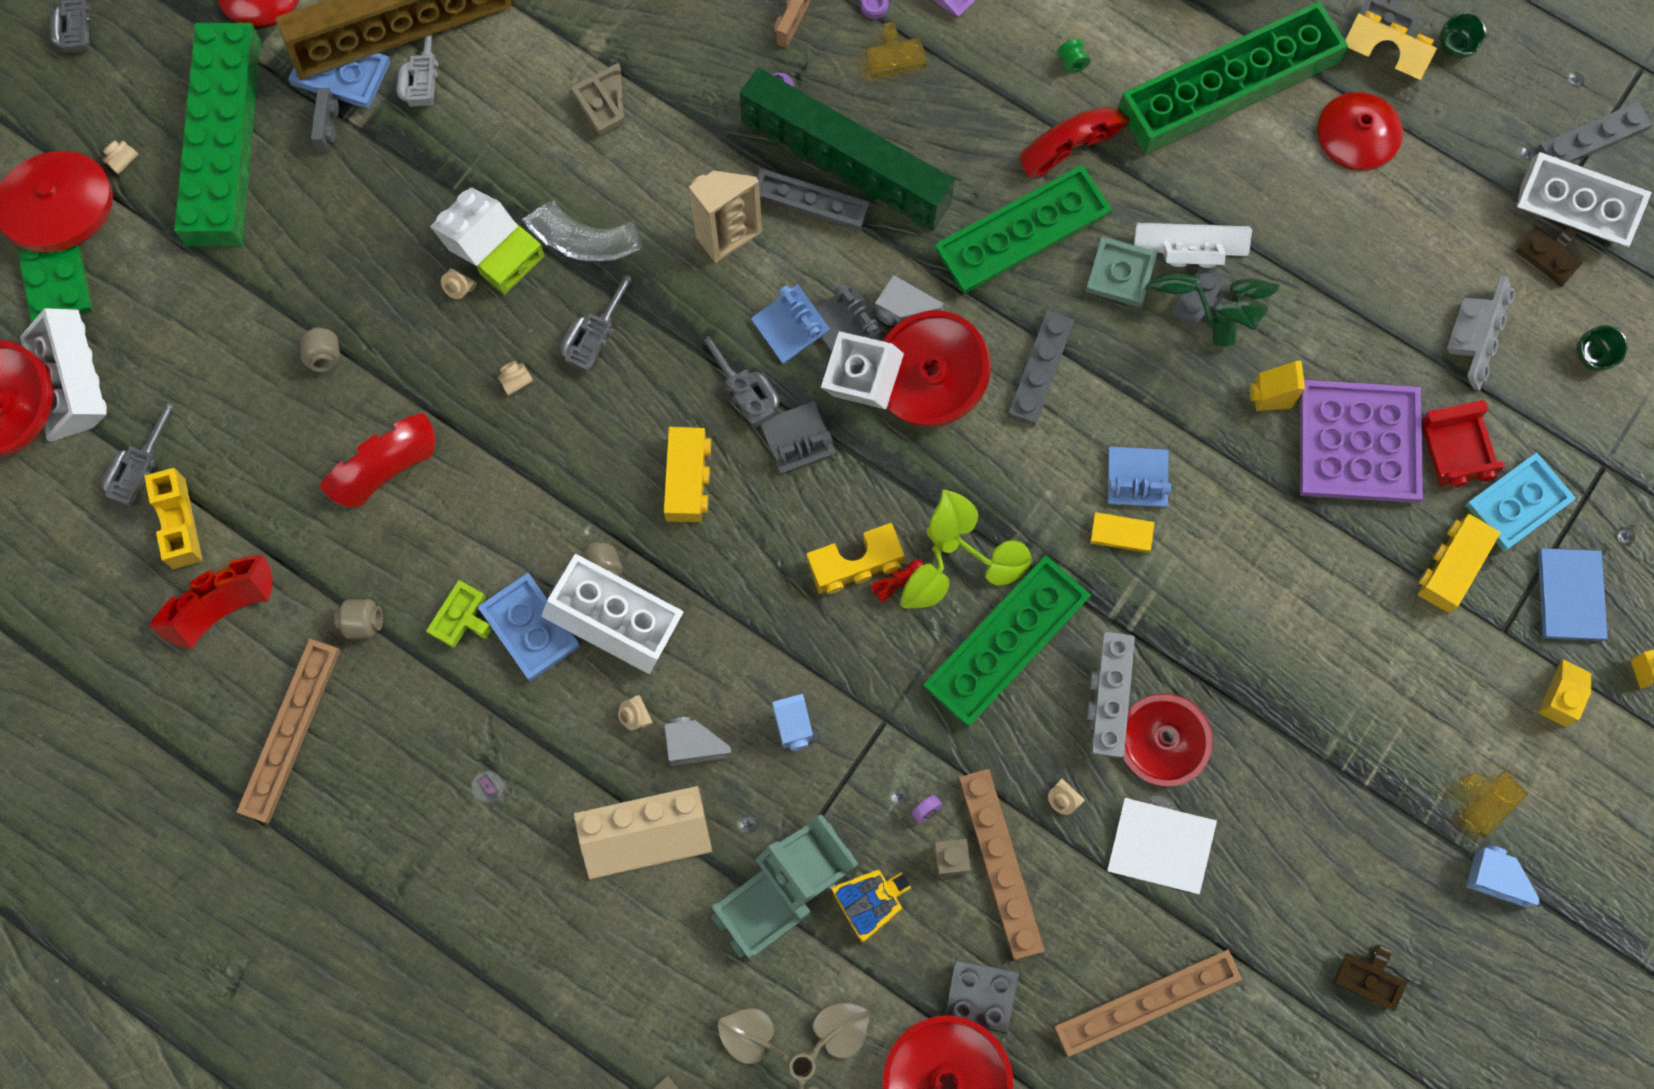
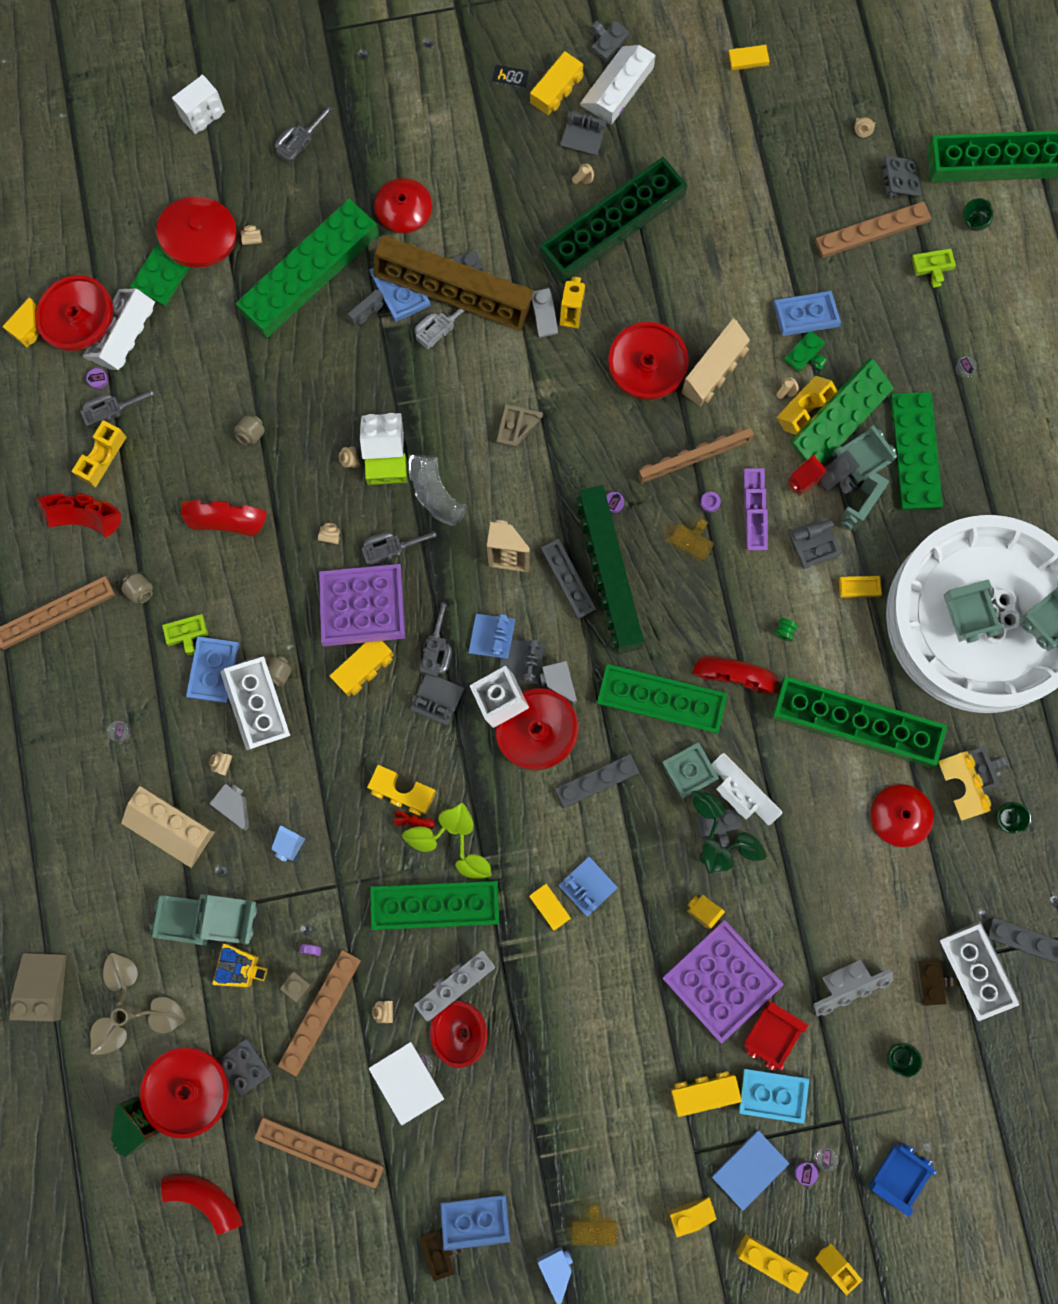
camera: 45 degrees right, 5 degrees up
none -> medium lavender tile [87,368,108,389]
none -> medium lavender plate [319,564,405,646]
none -> medium blue tile [440,1195,510,1251]
none -> medium lavender tile [795,1162,818,1186]
none -> clear tile [815,1147,839,1171]

